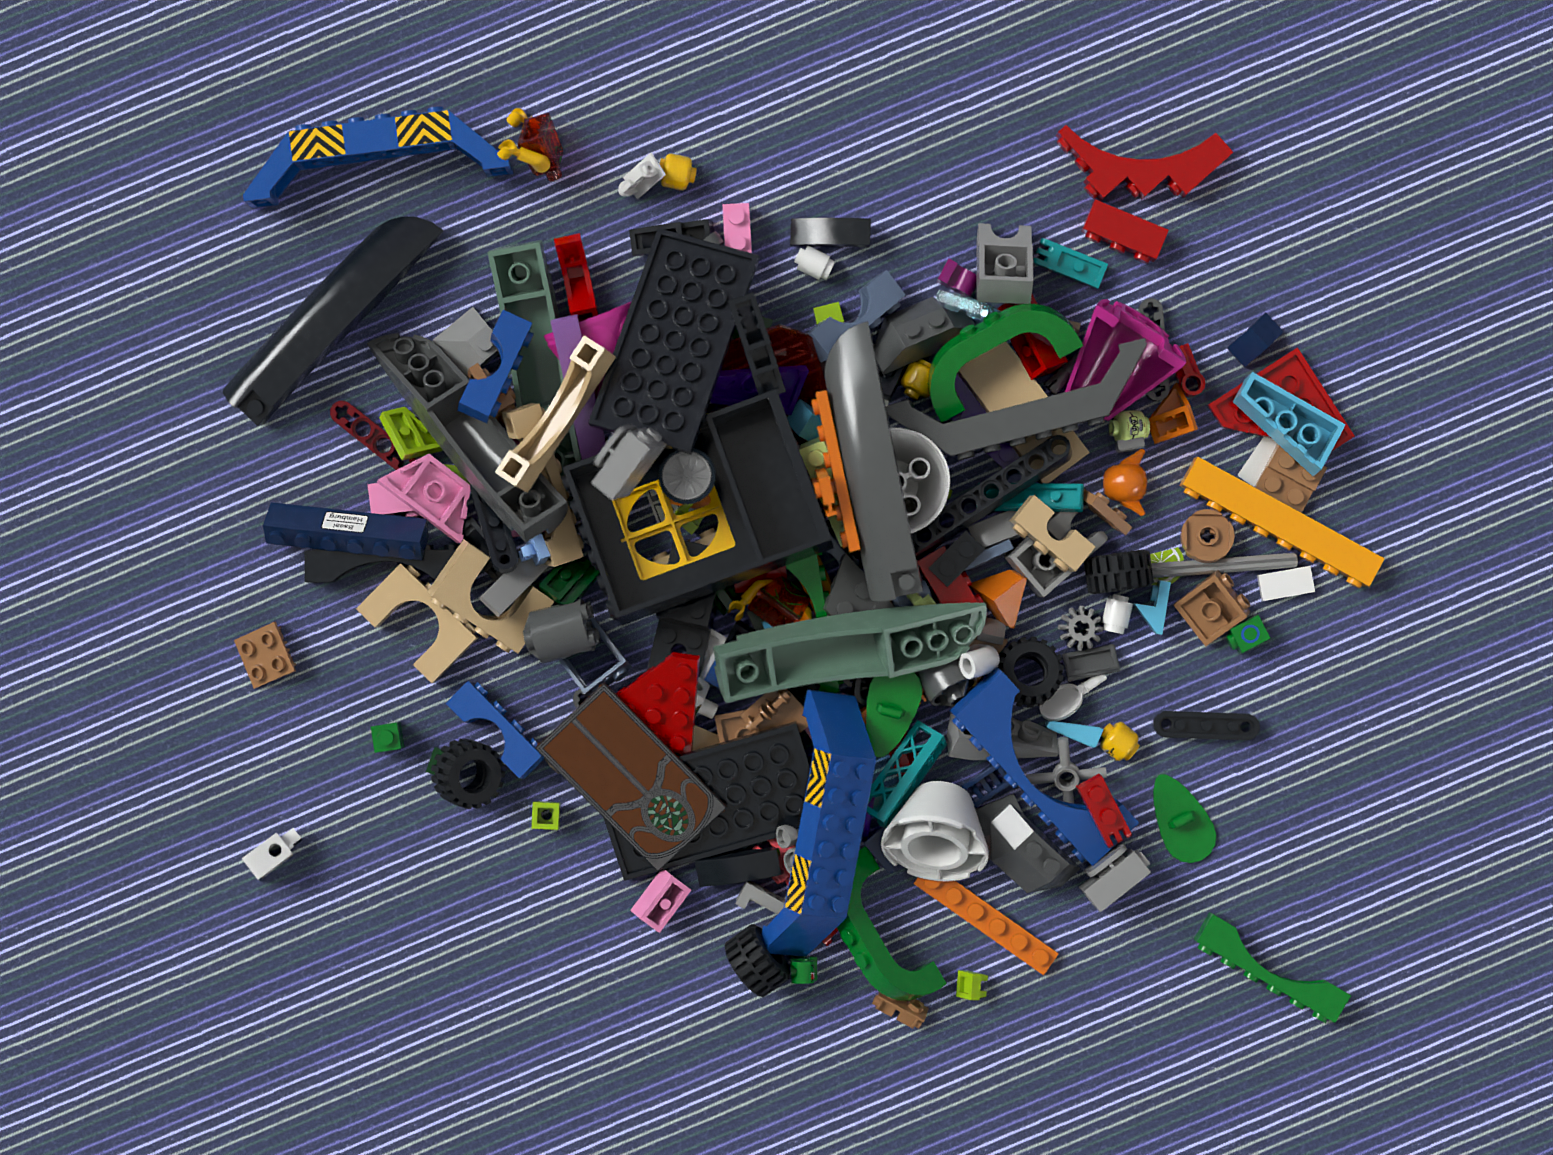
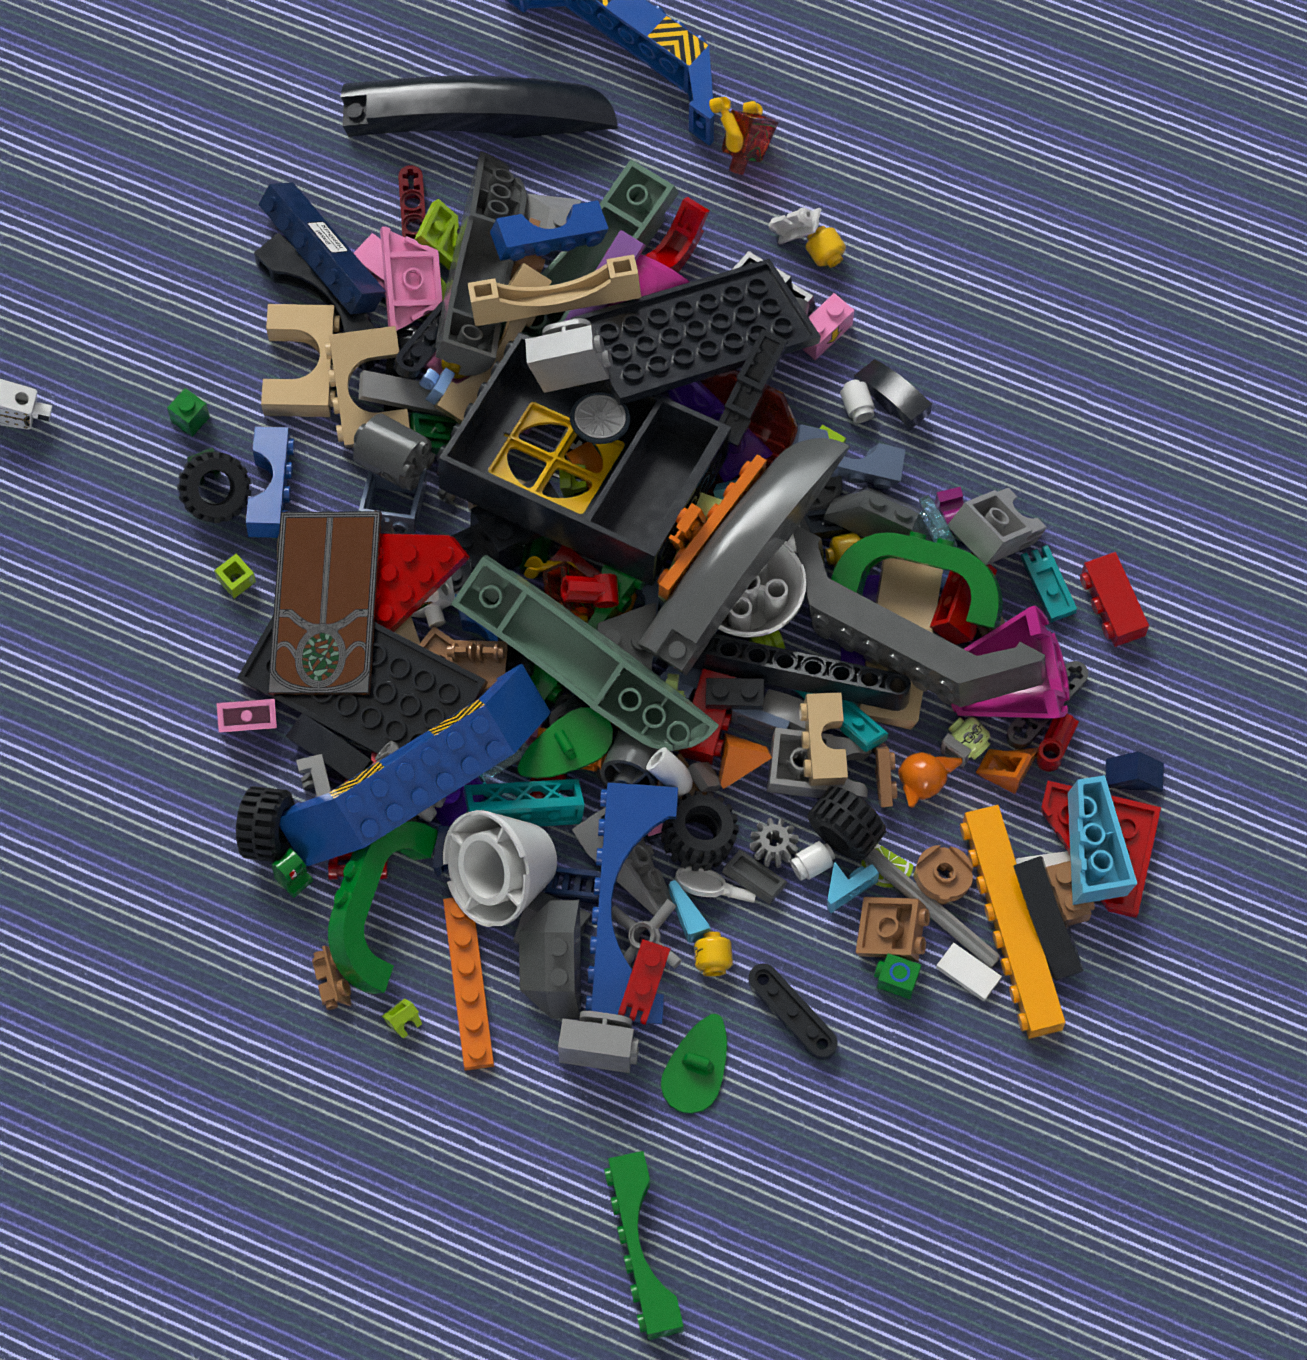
camera: 50 degrees right, 20 degrees down
medium nougat hinge [234,622,297,689] -> none
red arch [1056,125,1233,201] -> none
none -> red piece [561,574,619,608]
none -> black slope [1013,856,1084,981]

